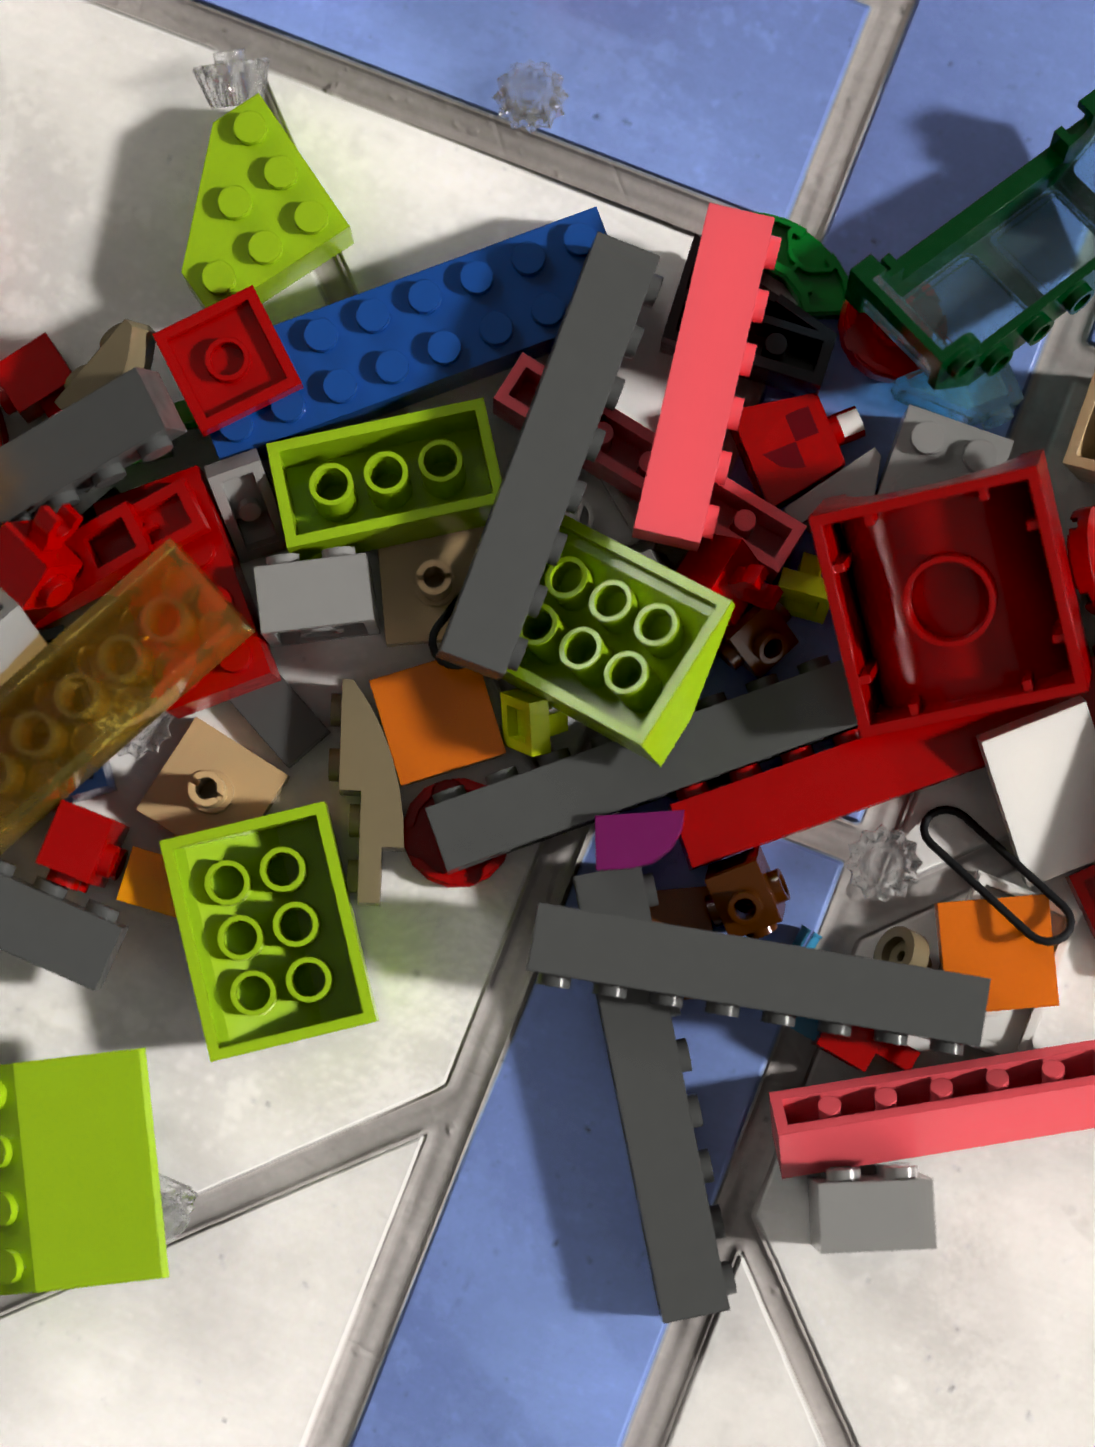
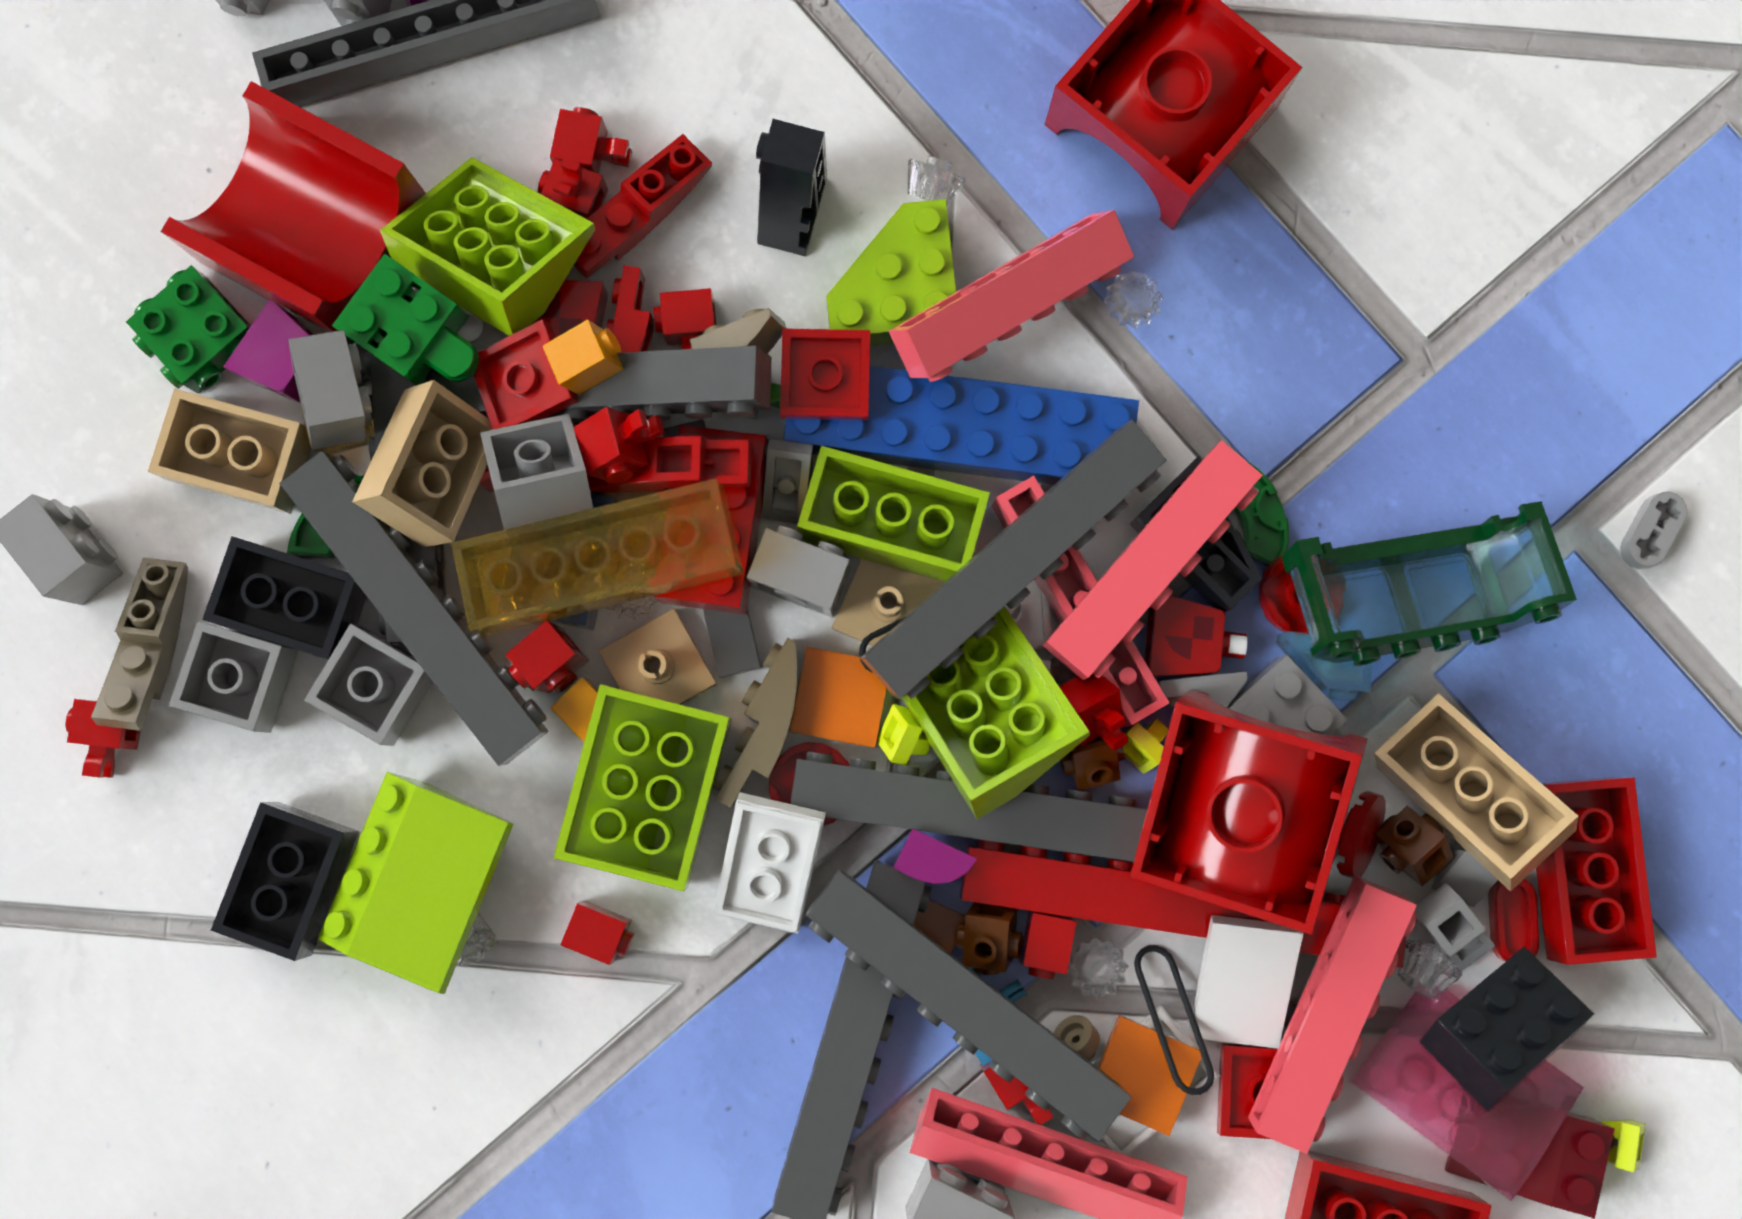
camera: 25 degrees right, 0 degrees up
none -> red brick [560,900,635,965]
none -> white tile [713,792,826,934]
none -> black wedge [756,119,827,257]
none -> coral brick [888,210,1134,382]
none -> red brick [1019,911,1077,980]

